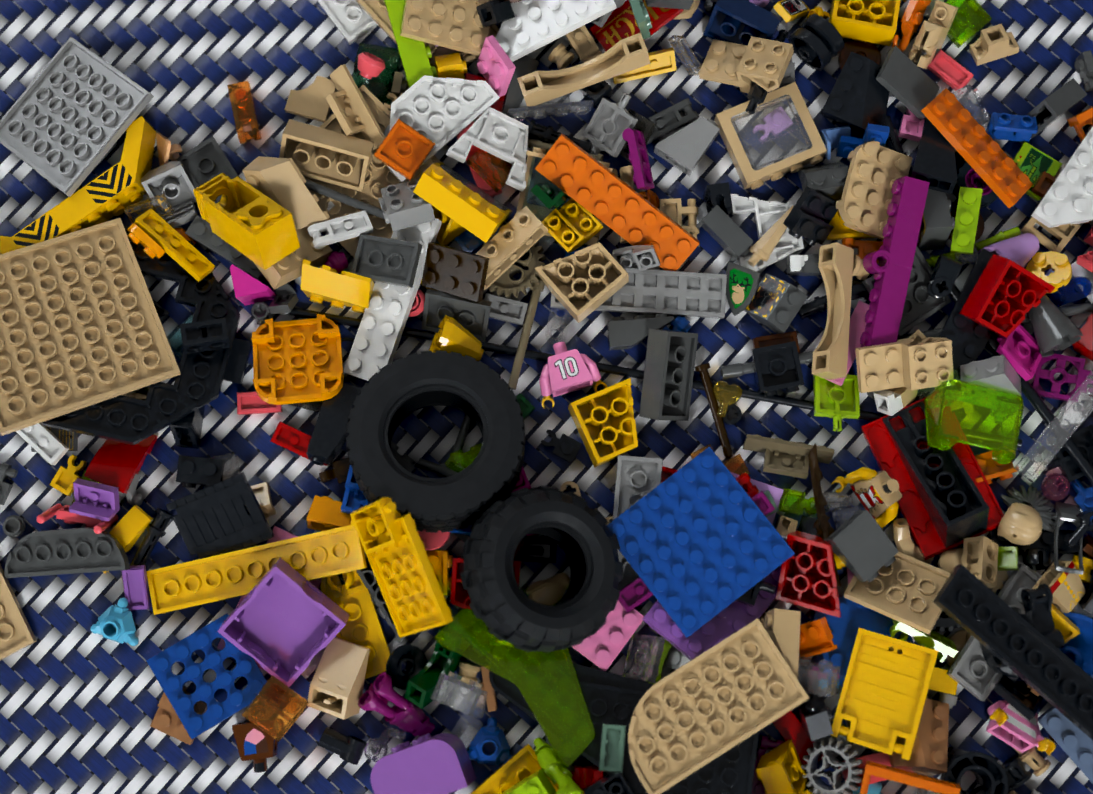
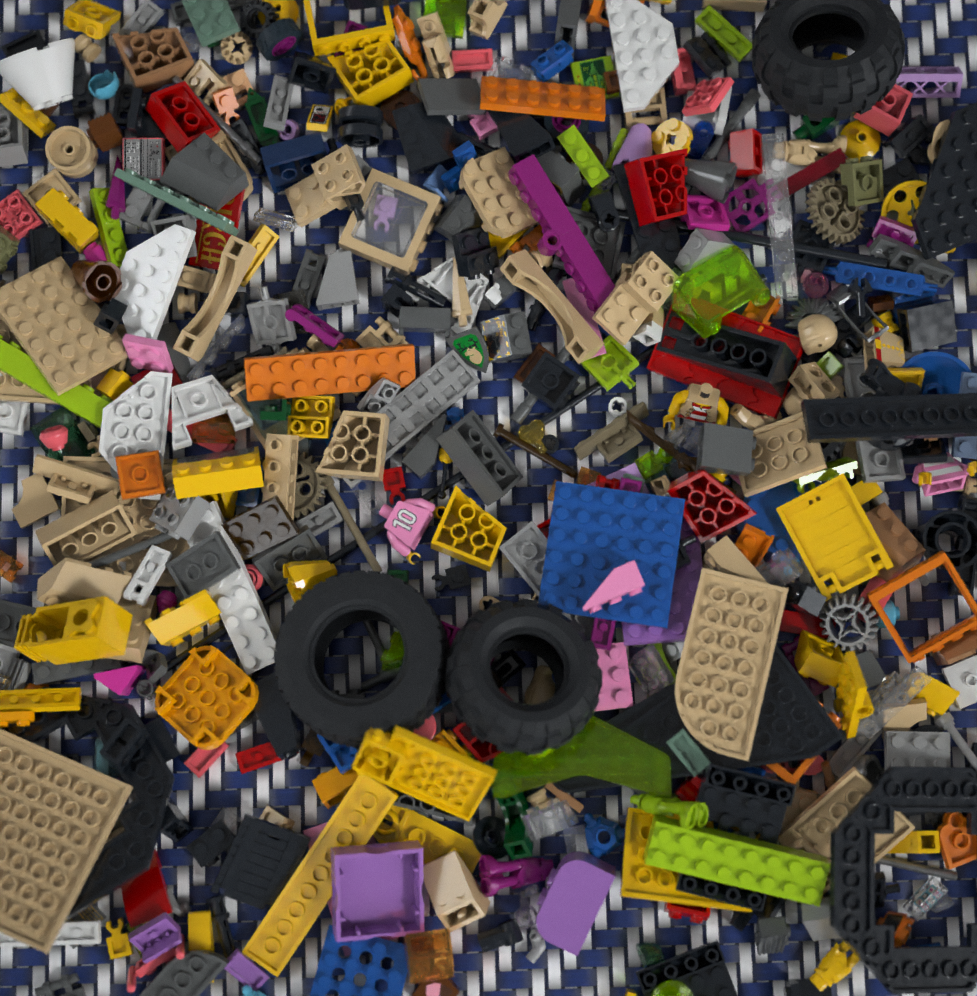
camera: 50 degrees left, 0 degrees up
none -> red plate [383,466,406,506]
none -> black pin [384,266,447,308]
none -> hinge [438,448,453,499]
none -> light grey arm [526,930,546,963]
none -> bright pink slope [582,560,645,614]
none -> white bush [608,397,627,417]

